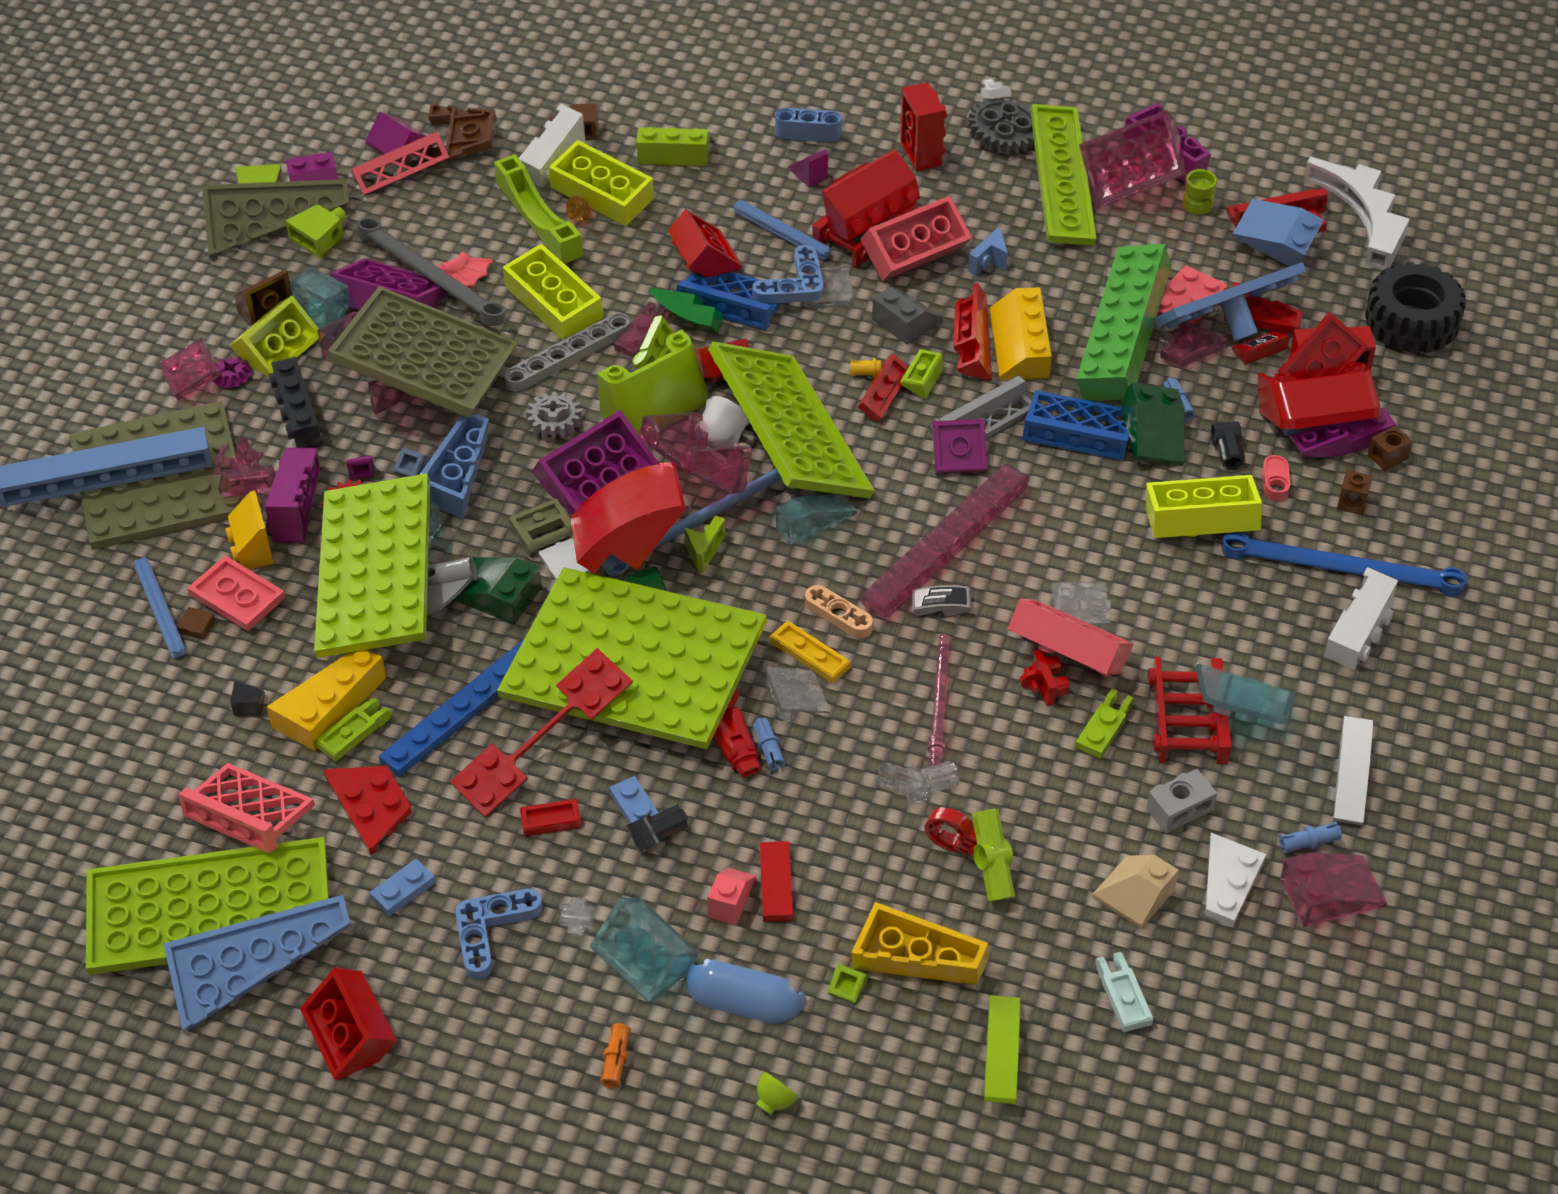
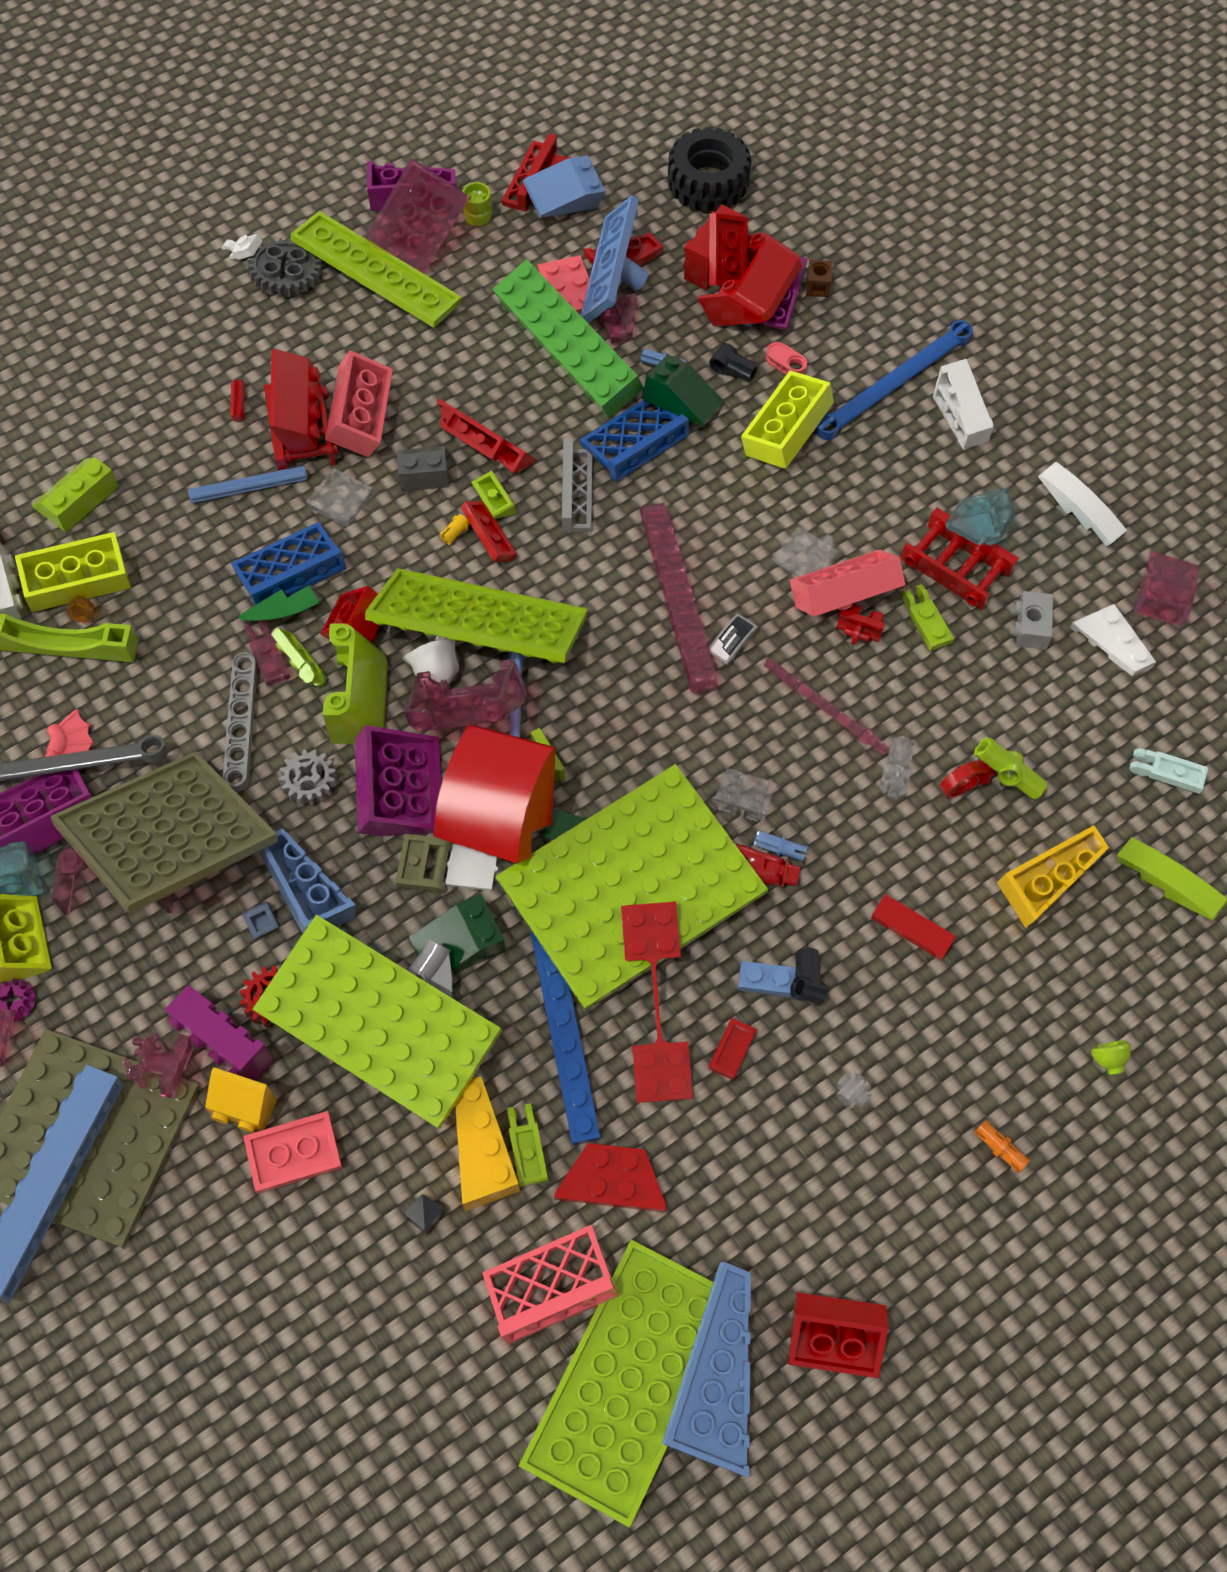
camera: 55 degrees left, 15 degrees up
medium blue axle [134,557,186,659] -> none
reddish brown tile [177,607,215,640] -> none
black brick [269,357,323,448] -> none
magenta slope [346,455,376,480] -> none
medium blue plate [369,859,436,916] -> none
medium blue beam [456,889,543,980] -> none
neon yellow brick [502,243,604,340] -> none
clear light blue slope [590,898,700,1003] -> none
red slope [668,209,742,277] -> none
medium blue brick [687,959,806,1024] -> none
coral slope [707,868,756,926] -> none
medium blue beam [752,245,823,304] -> none
yellow tile [770,620,851,684] -> none
medium blue beam [775,108,842,142] -> none
clear light blue slope [776,494,857,545] -> none
magenta slope [788,149,828,188] -> none
light nougat beam [805,585,873,639] -> none
lime slope [827,964,869,1003] -> none
red brick [900,82,947,171] -> none
magenta plate [932,419,988,474] -> none
medium blue slope [968,228,1007,276] -> none
yellow slope [989,287,1052,380] -> none
tan slope [1092,854,1179,928] -> none
red slope [1232,331,1289,365] -> none
medium blue pin [1279,822,1342,854] -> none
white arch [1304,156,1410,270] -> none
reddish brown brick [1337,470,1373,516] -> none

